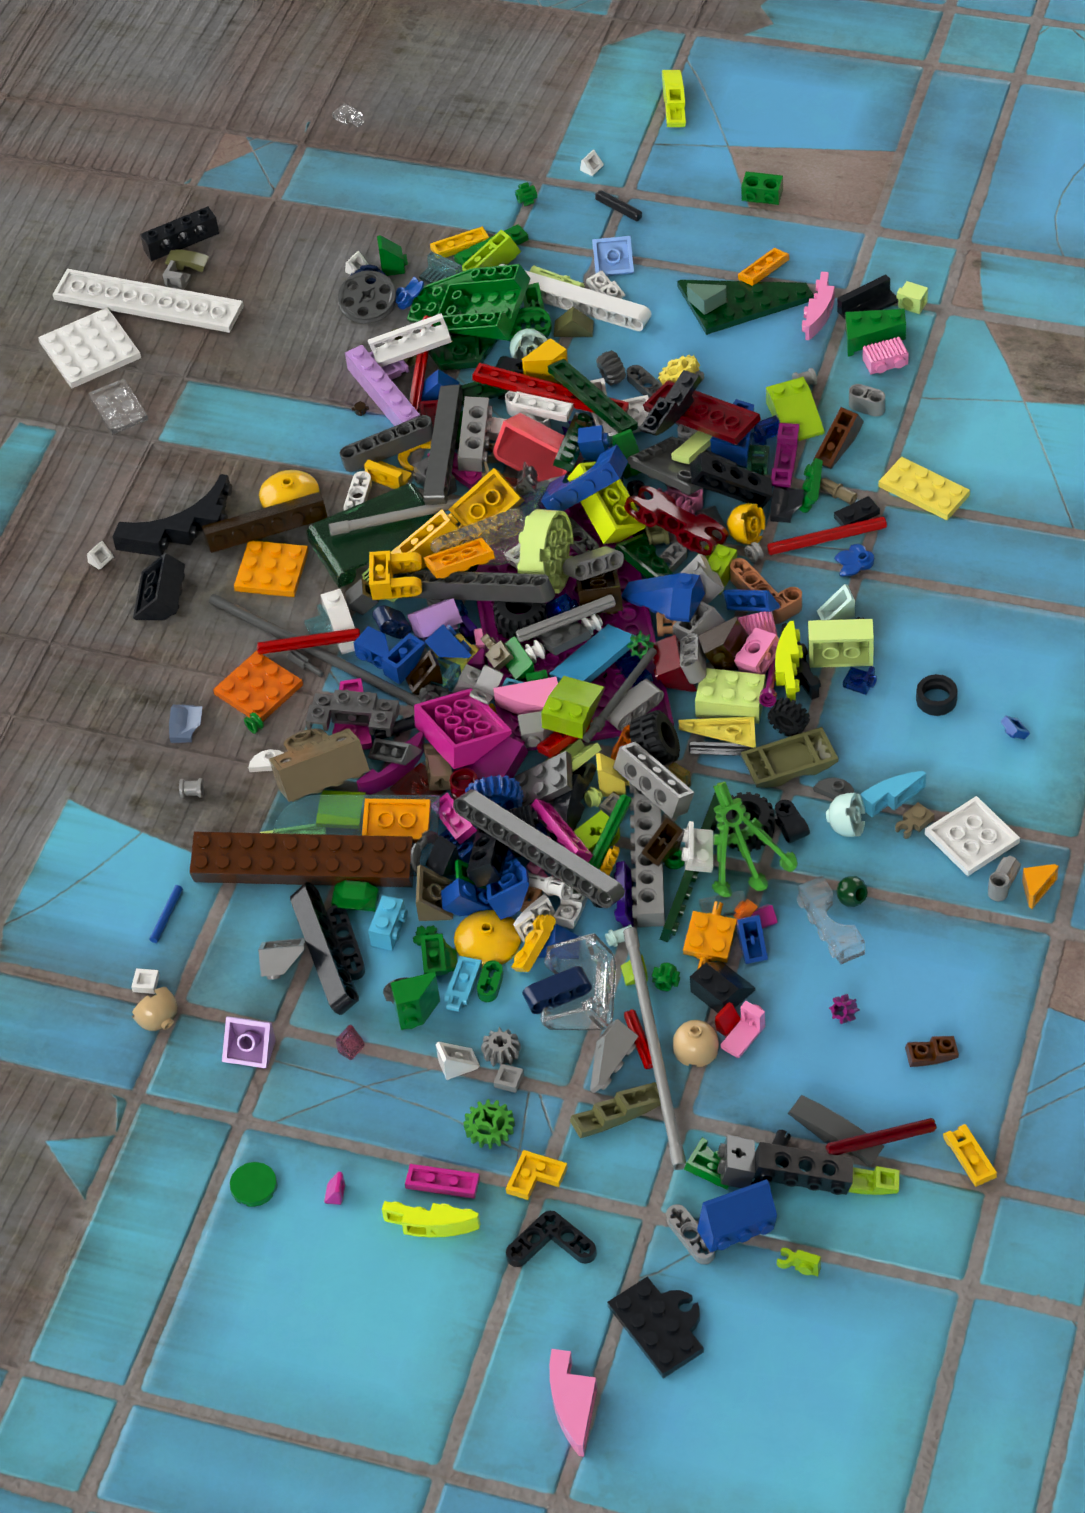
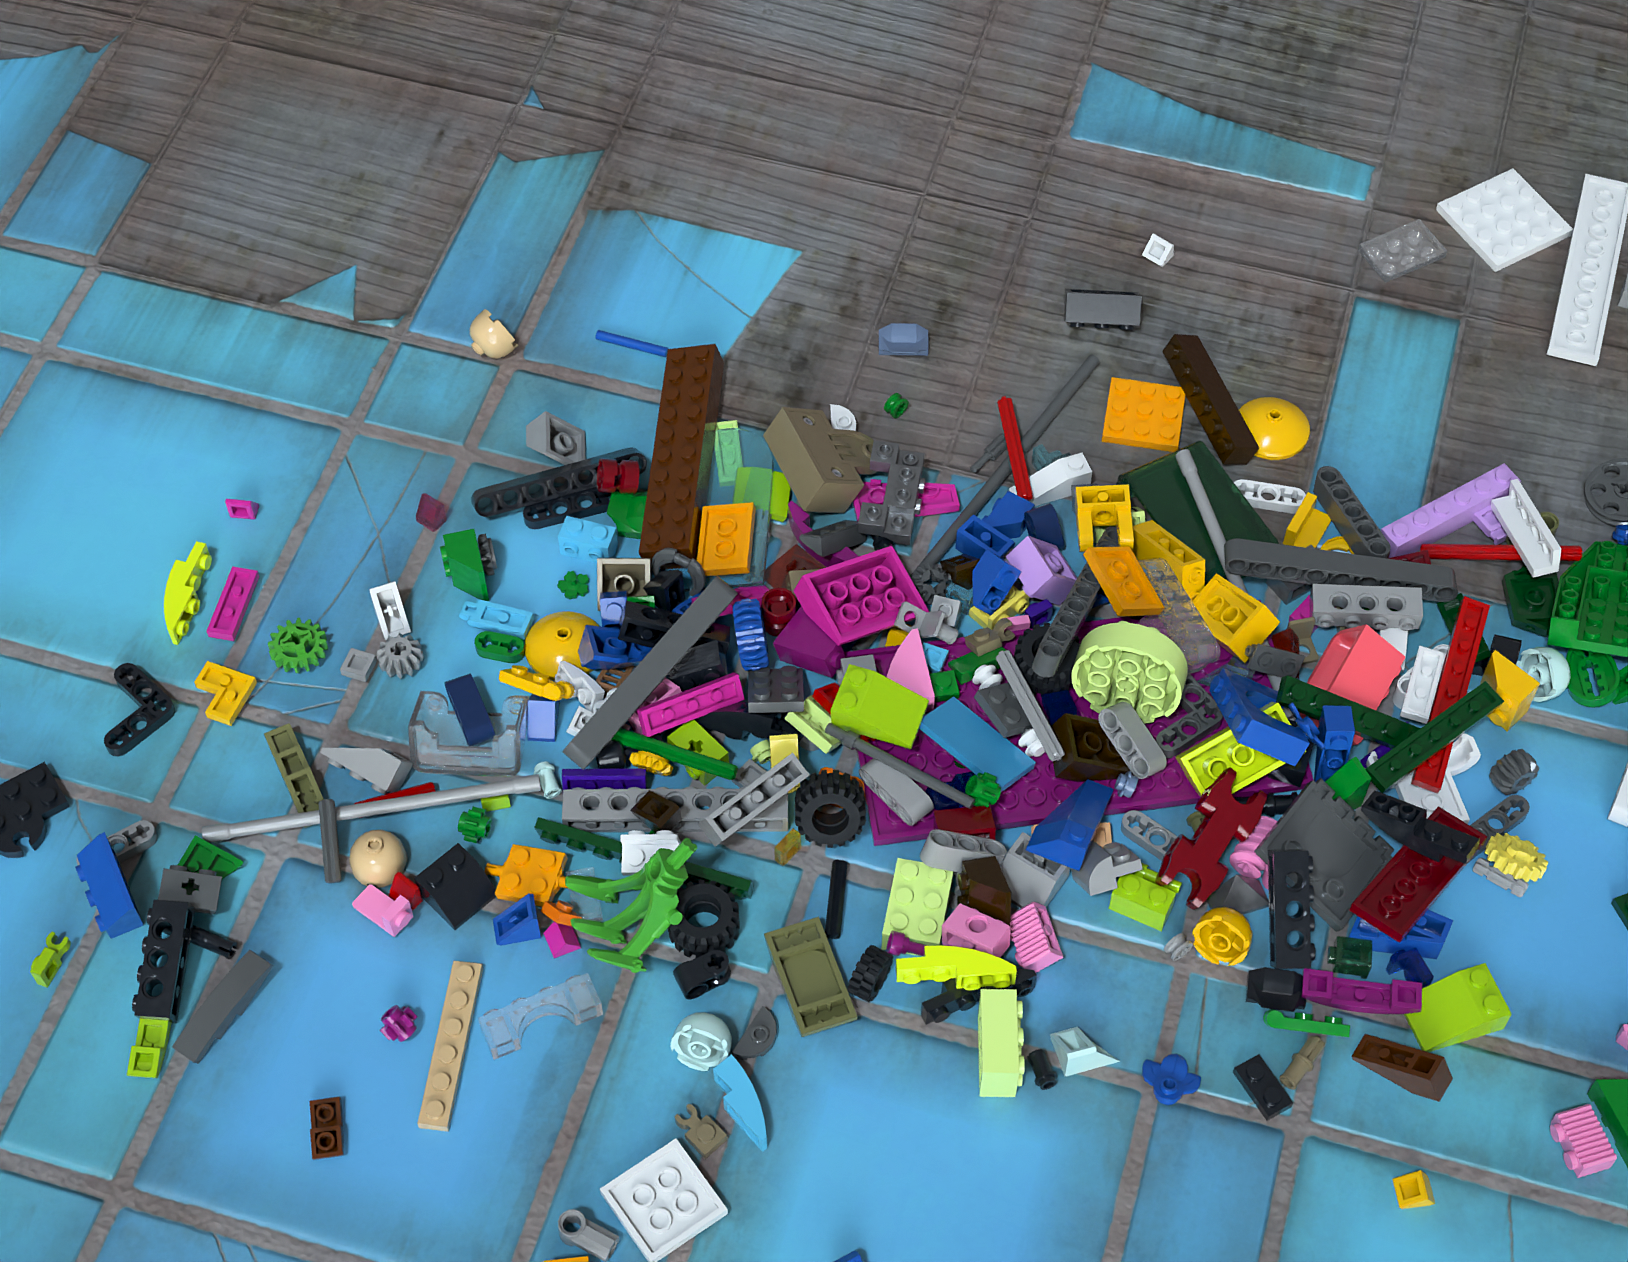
camera: 85 degrees right, 5 degrees up
black arch [112,474,232,557] -> none
white plate [131,968,160,994] -> none
light grey bush [179,778,204,798] -> none
orange plate [213,650,303,721] -> none
lavender slope [222,1016,276,1068] -> none
green tile [229,1162,277,1207] -> none
dark brown piece [352,401,369,416] -> none
green slope [420,933,457,976] -> none
blue slope [421,369,460,401] -> none
magenta slope [467,648,487,671] -> none
olive slope [554,307,594,337] -> none
dark green wing [615,533,673,578] -> none
yellowish green tile [671,431,712,464] -> none
light yellow wing [679,717,756,748] -> none
blue slope [723,589,780,612] -> none
nougat beam [730,558,802,624] -> none
red axle [767,516,887,555] -> none
light grey bush [792,368,817,386] -> none
dark red axle [826,1118,937,1155] -> none
dark green piece [836,876,868,907] -> none
clear blue bracket [843,666,877,695] -> none
light grey beam [849,384,885,417] -> none
light yellow plate [879,456,970,520] -> none
black tyre [916,674,958,716] -> none
yellow plate [943,1124,997,1187] -> none
none -> dark grey axle [318,799,341,883]
none -> tan plate [417,961,483,1132]
none -> dark red wheel [597,458,639,494]
none -> sand blue plate [1114,771,1138,798]
none -> blue plate [1288,702,1325,750]
none -> yellow slope [1392,1170,1435,1209]

